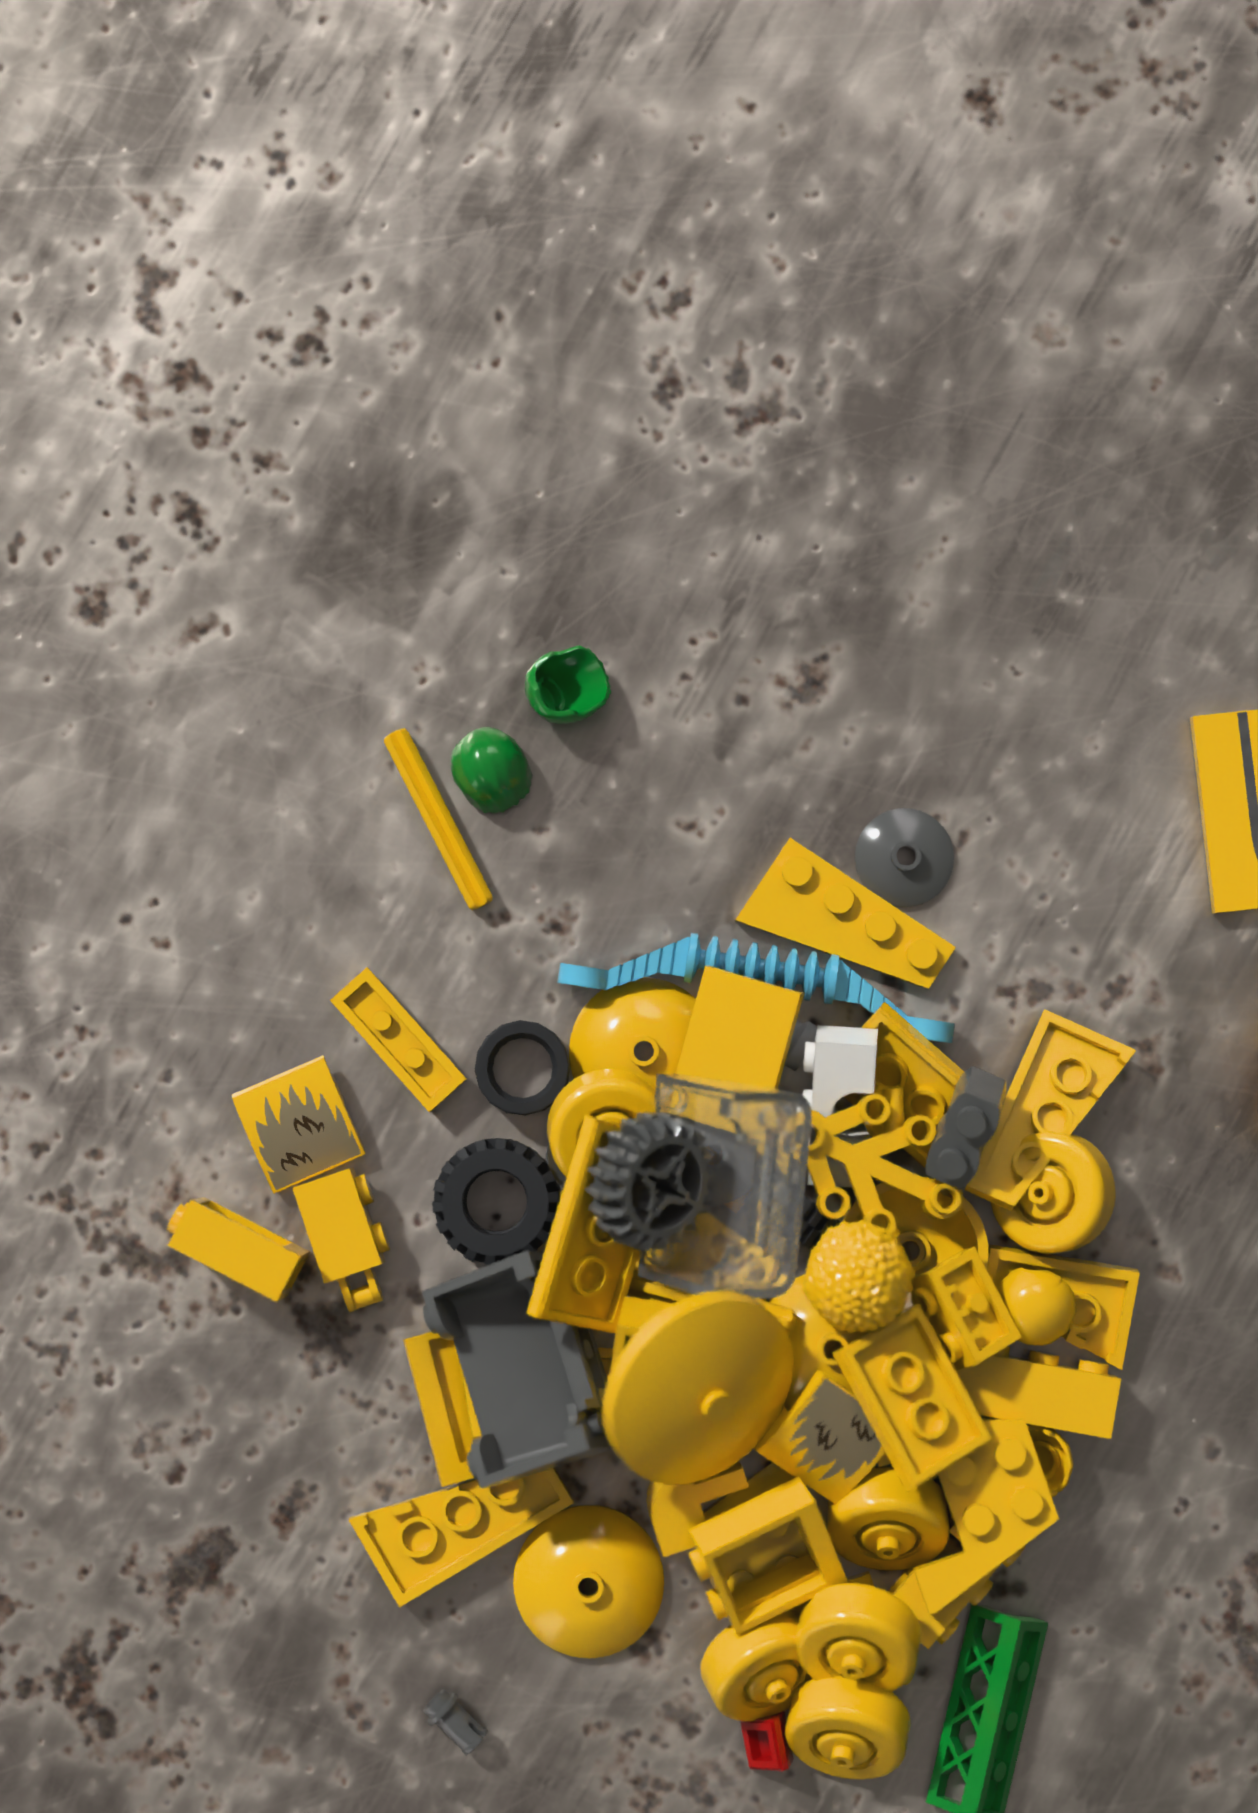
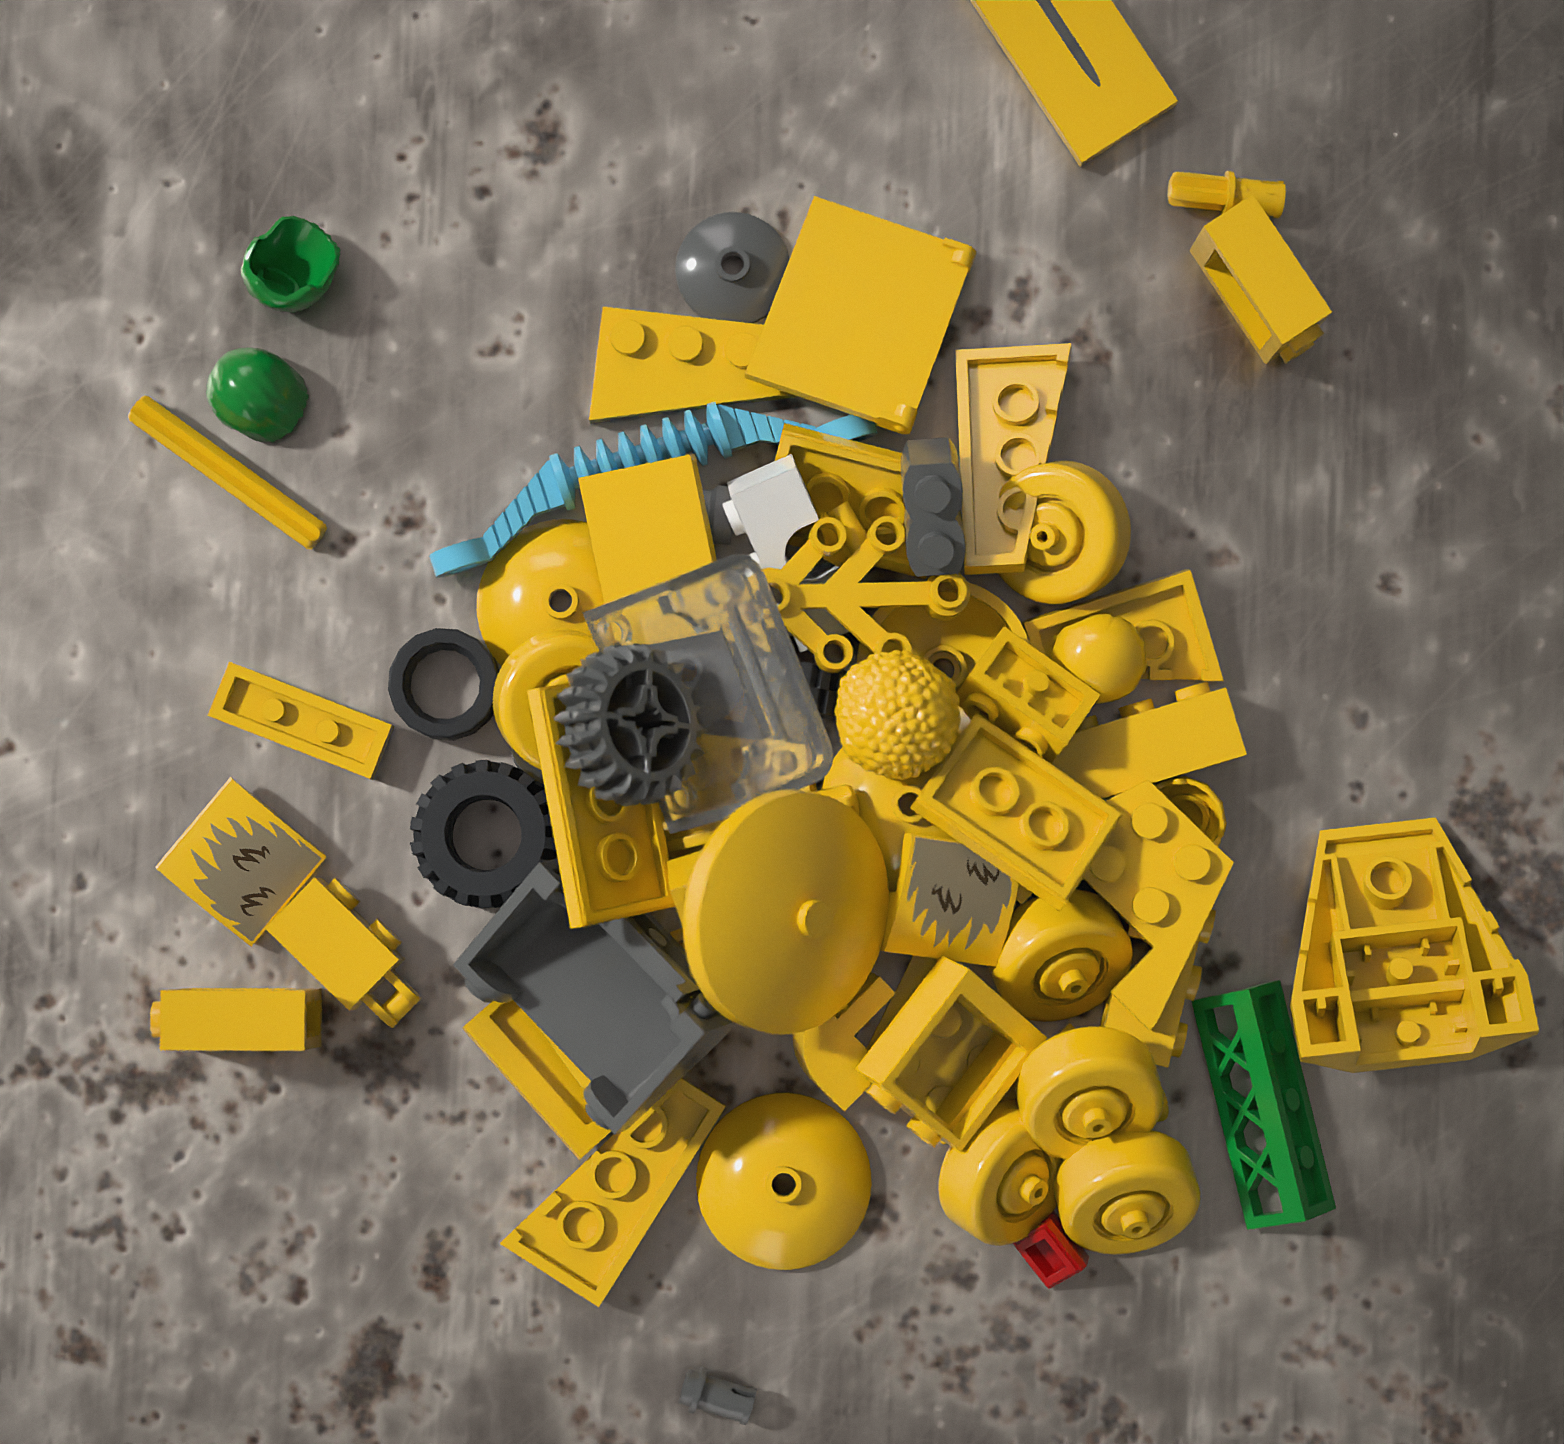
camera: 25 degrees left, 0 degrees up
none -> yellow piece [745,196,977,434]
none -> yellow wedge [1290,817,1539,1073]

